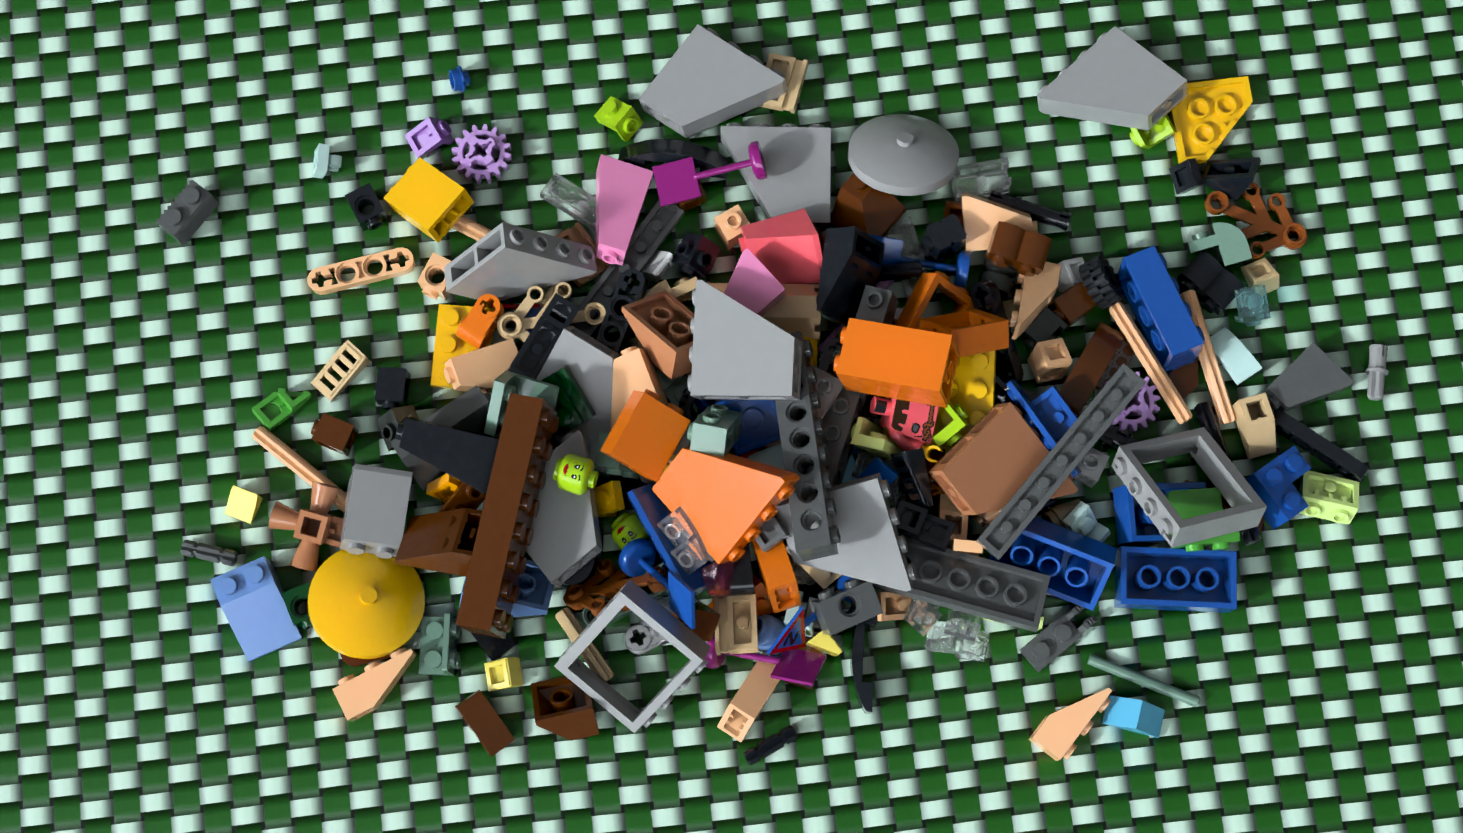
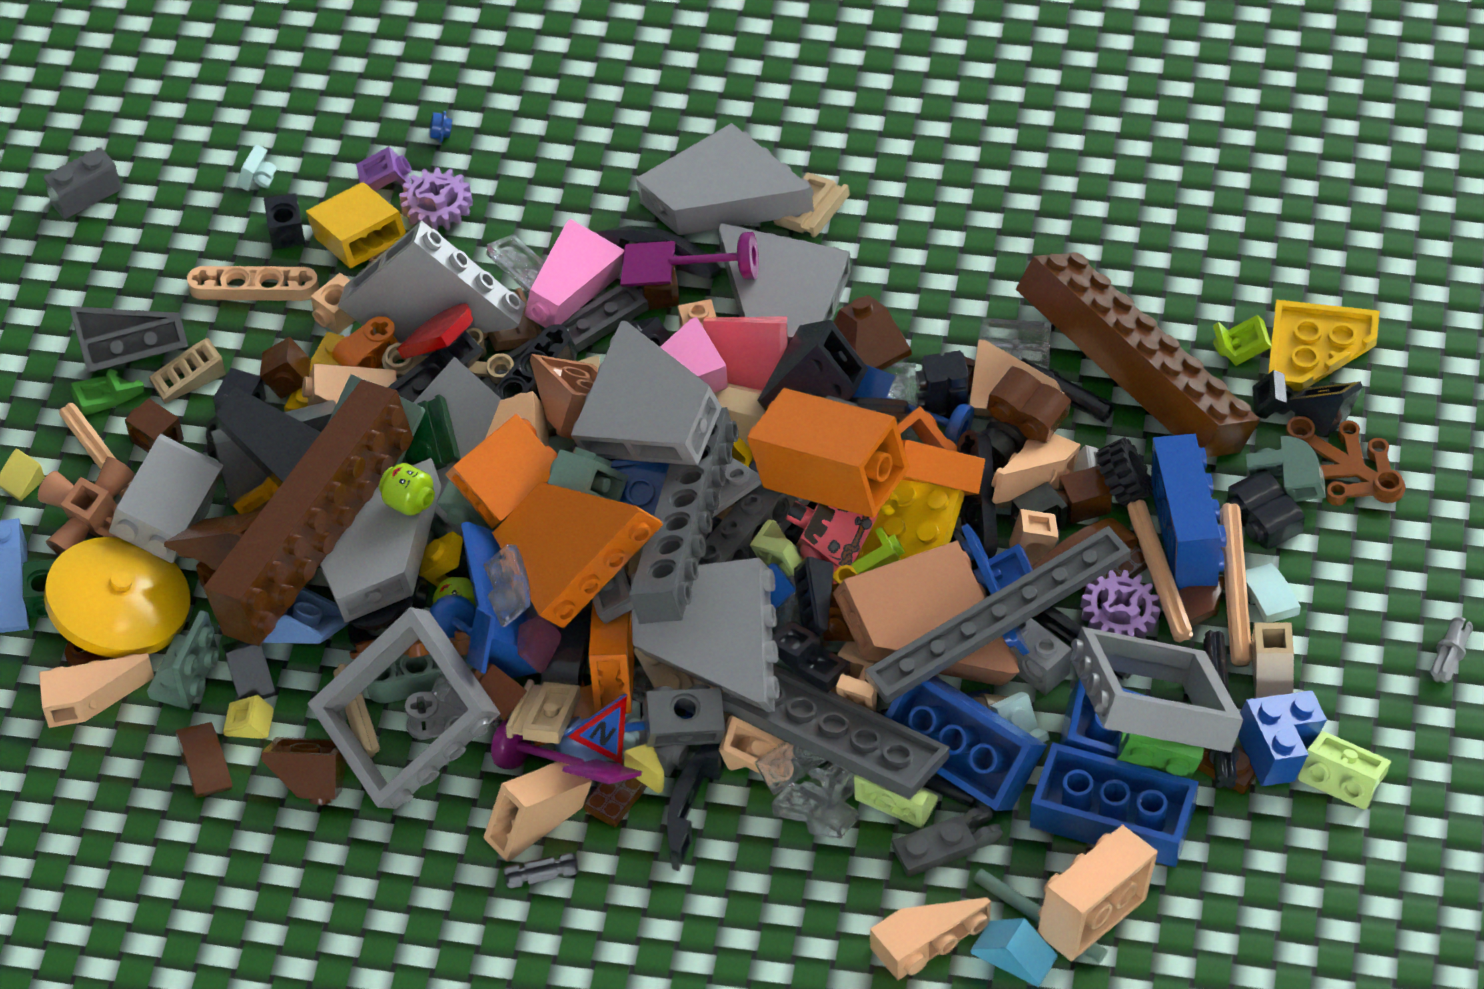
camera: 20 degrees right, 25 degrees down
lime bracket [594,96,643,142] -> none
white slope [642,250,673,283] -> none
light grey dish [848,114,959,196] -> none
light grey slope [1037,26,1188,131] -> none
clear light blue bracket [1234,284,1271,327] -> none
tan slope [1241,257,1279,298] -> none
dark grey slope [1260,342,1355,412] -> none
black beam [1273,410,1369,483] -> none
none -> dark grey wedge [69,306,188,373]
none -> reddish brown brick [260,337,311,399]
none -> red tile [397,303,473,359]
none -> reddish brown brick [1016,252,1261,458]
none -> light nougat brick [1037,825,1158,962]

